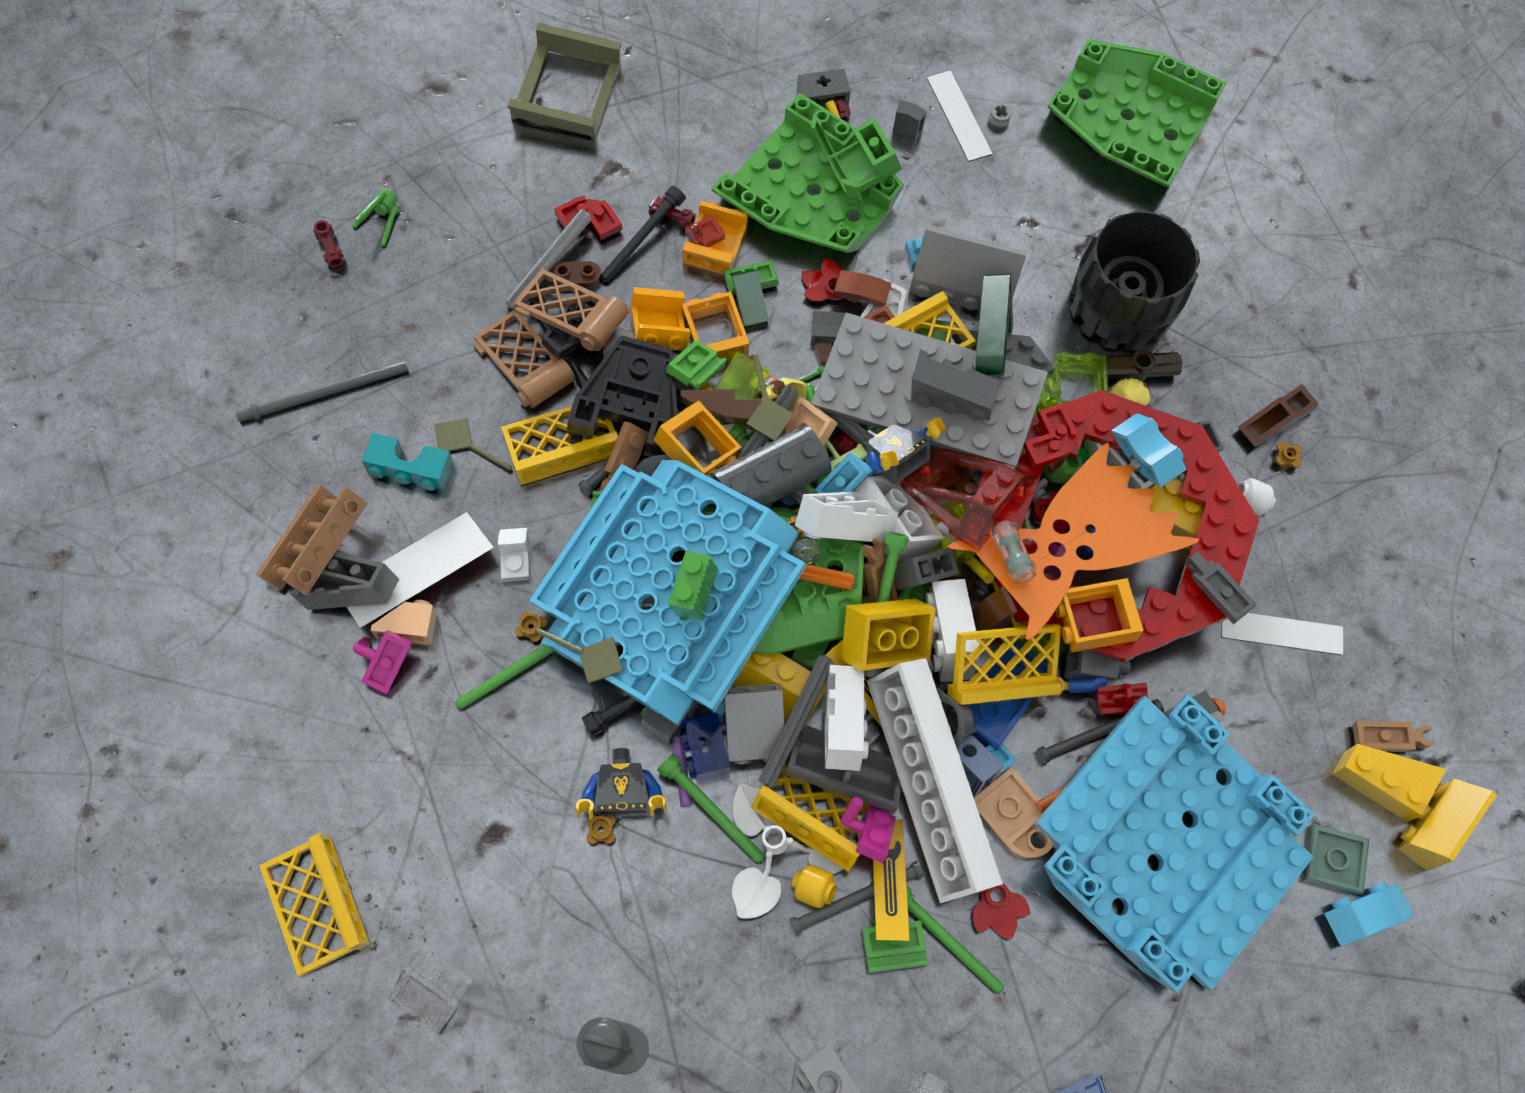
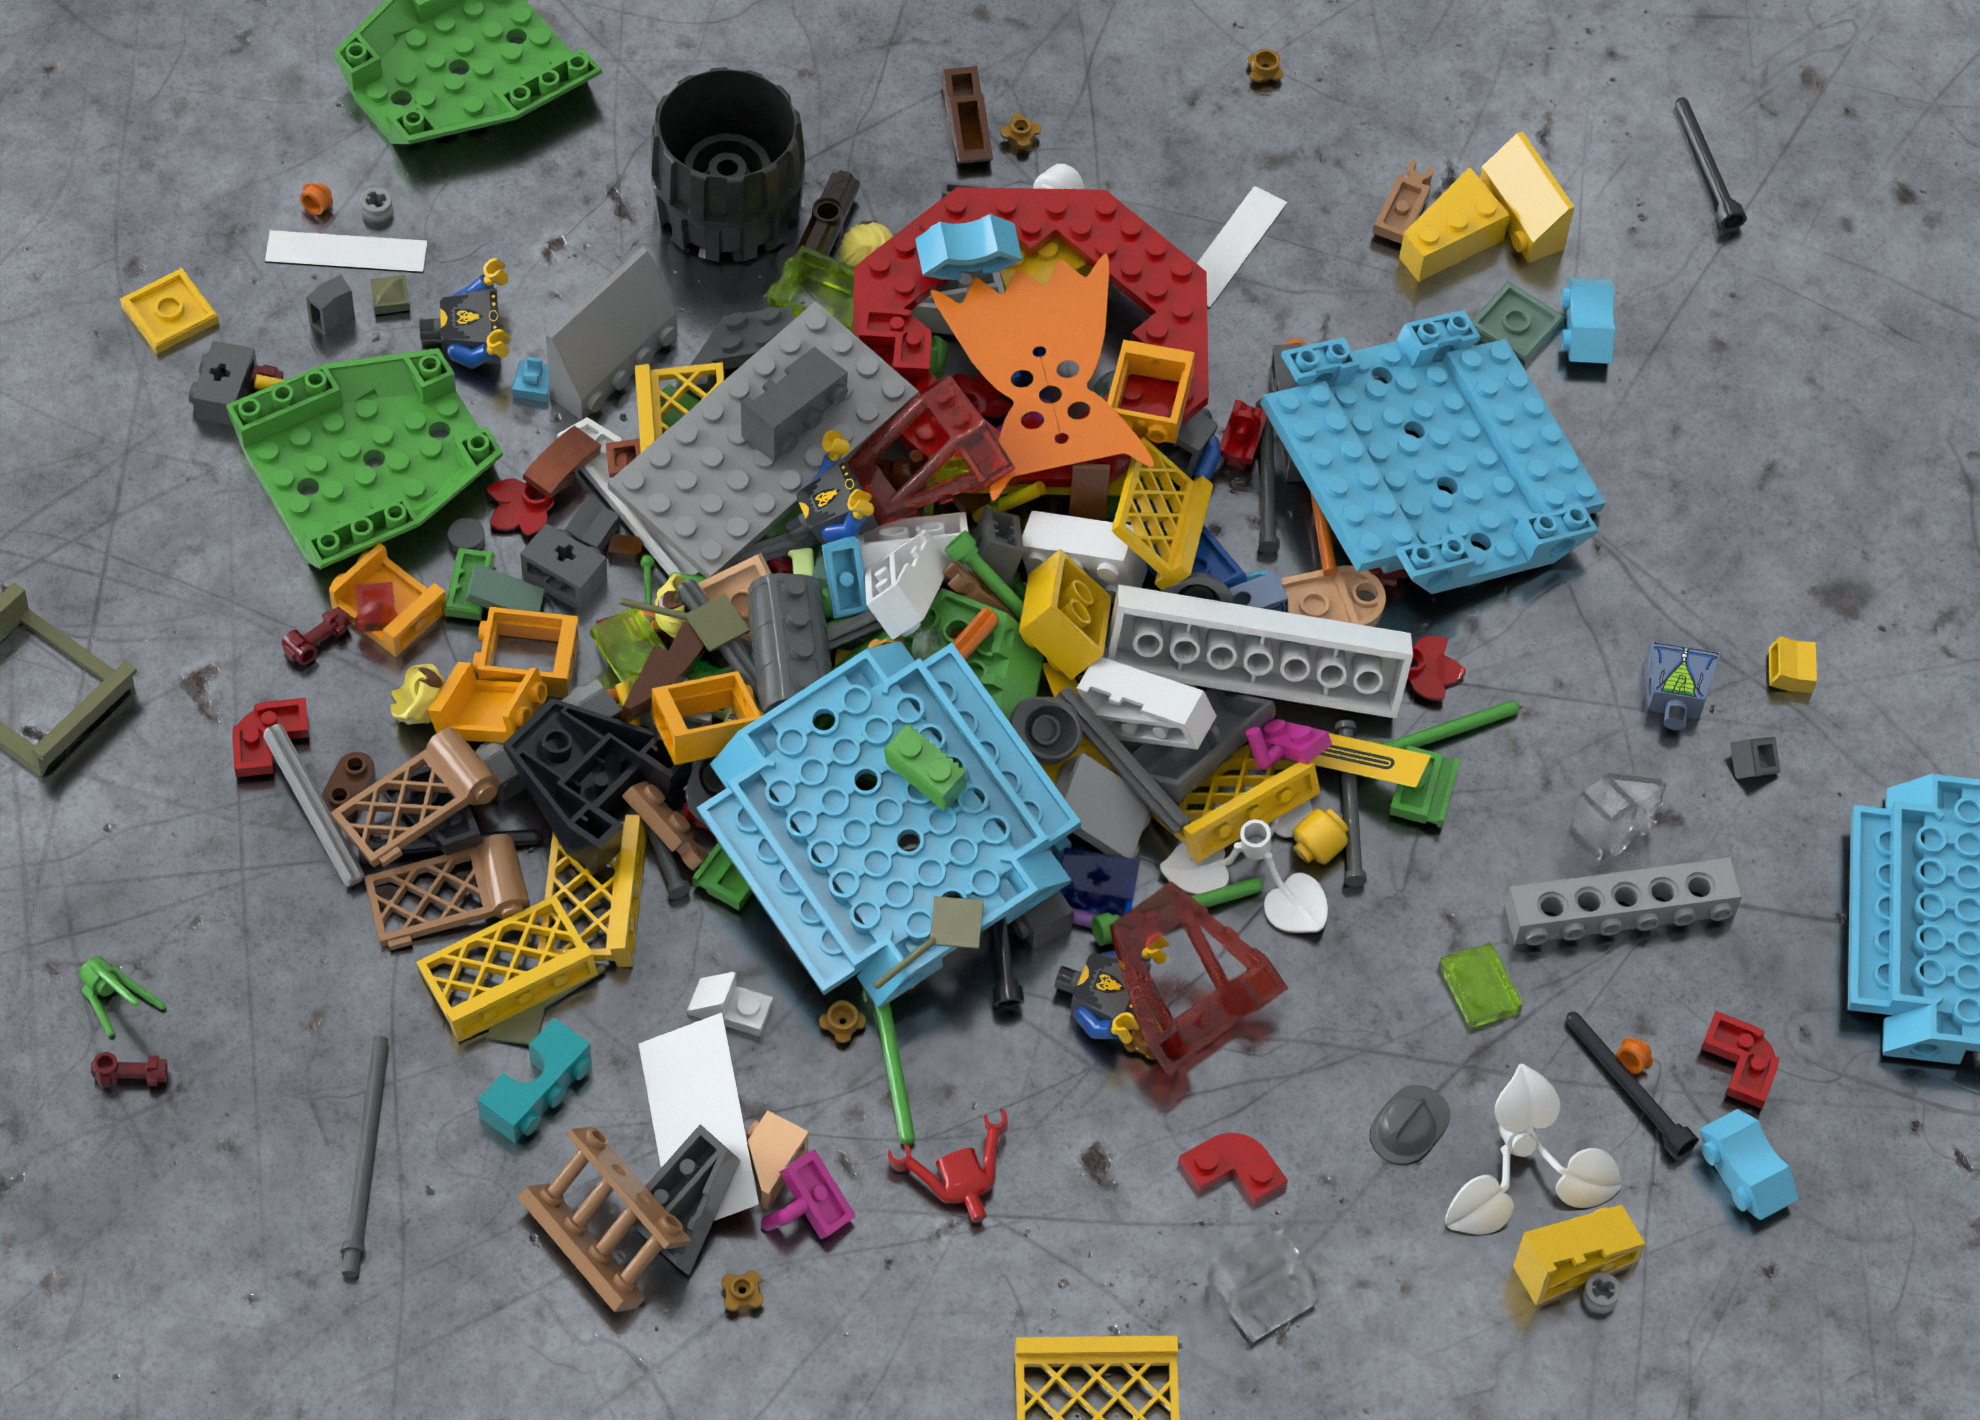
camera: 65 degrees left, 10 degrees down
black piece [601,185,686,282] -> none
bright green plate [666,340,727,390] -> none
bright green piece [811,113,902,202] -> none
beam [976,274,1013,376] -> none
clear piece [991,521,1036,584] -> none
dark grey hinge [1185,552,1257,625] -> none
none -> yellow tile [120,268,219,354]
none -> orange plate [300,182,333,215]
none -> olive tile [370,275,410,315]
none -> light yellow hair [389,664,444,725]
none -> yellow fence [416,895,598,1043]
none -> torso [419,258,511,369]
none -> dark grey tile [448,518,485,553]
none -> dark grey brick [520,523,607,608]
none -> pearl gold plate [721,1270,764,1311]
none -> red piece [888,1109,1008,1223]
none -> dark grey hat [1009,697,1082,765]
none -> clear red windscreen [1109,881,1288,1076]
none -> red plate [1178,1133,1288,1206]
none -> pearl gold plate [1247,49,1284,82]
none -> clear neon green plate [1439,941,1523,1028]

